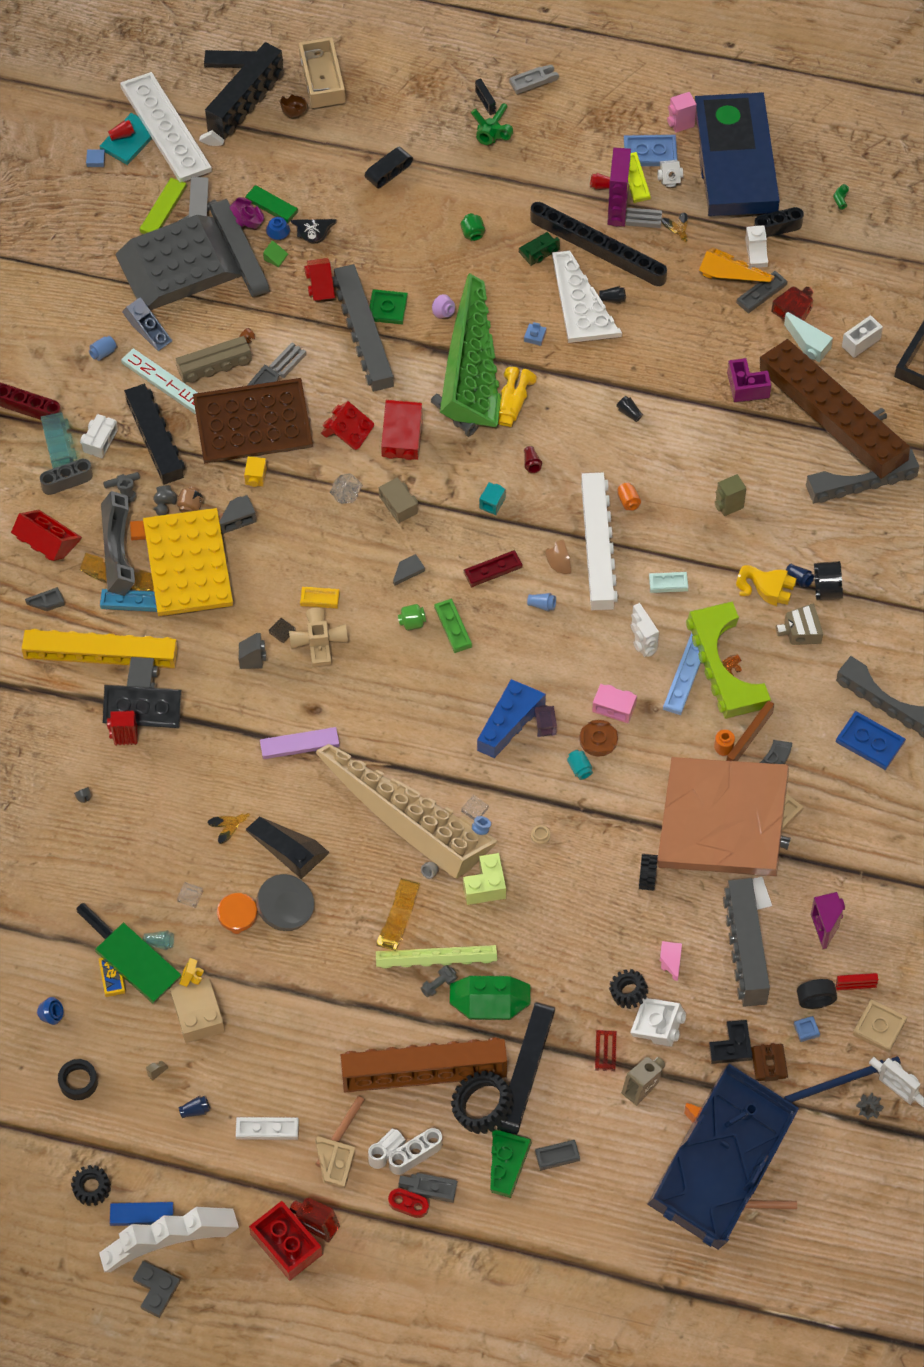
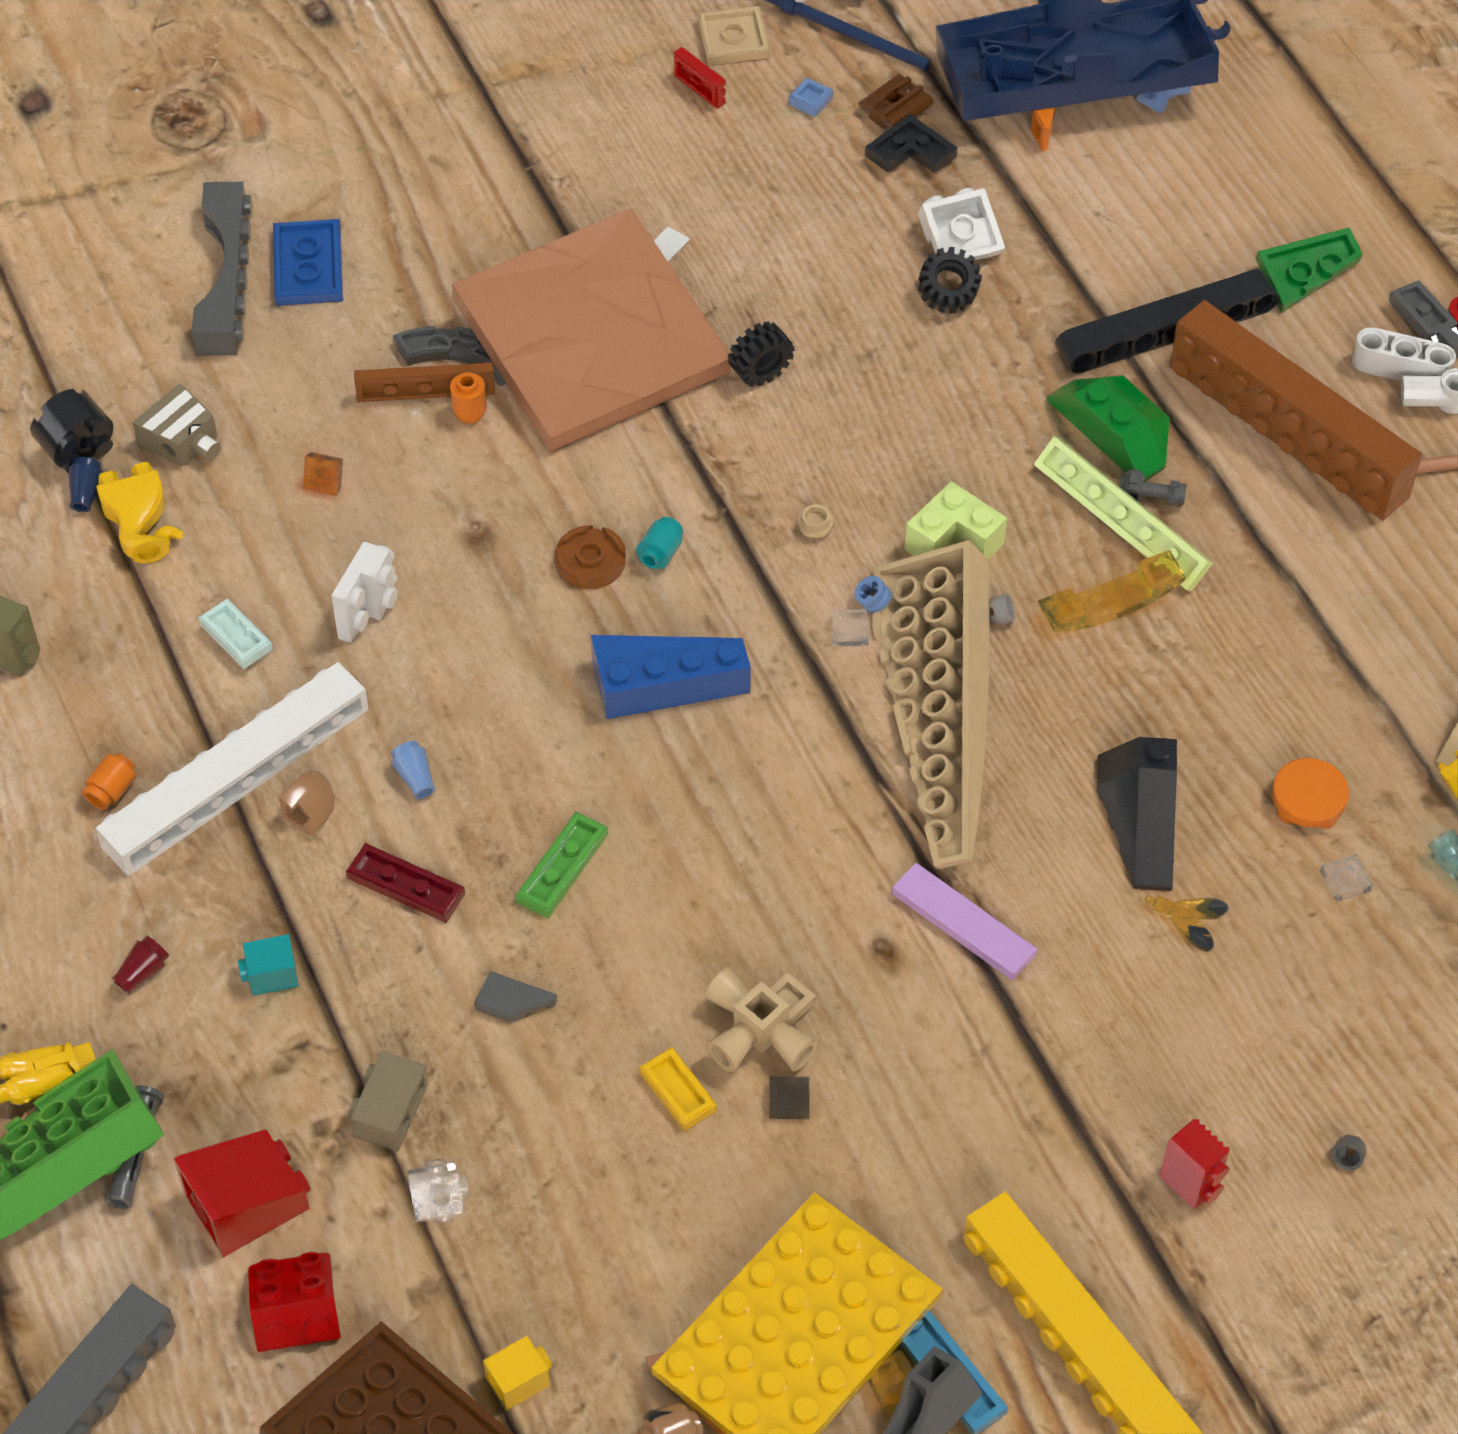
camera: 130 degrees left, 5 degrees down
black tile [102,684,182,728] -> none
dark grey brick [127,657,158,688] -> none
dark grey slope [219,495,257,534] -> none
dark grey slope [238,633,266,669] -> none
dark grey piece [256,874,314,931] -> none
bright green head [398,604,426,630] -> none
black tyre [451,1071,514,1134] -> none
clear purple brick [534,705,557,737] -> none
dark grey tile [535,1140,580,1171] -> none
bright pink brick [592,684,637,724] -> none
clear red tile [595,1030,617,1072] -> none
dark tan torso [621,1057,665,1106] -> none
bright pink slope [660,941,682,981] -> none
light blue tile [663,632,701,715] -> none
lime arch [686,601,771,719] -> none
dark grey brick [723,878,770,1007] -> none
black tyre [797,979,837,1009] -> none
magenta slope [810,892,845,949] -> none

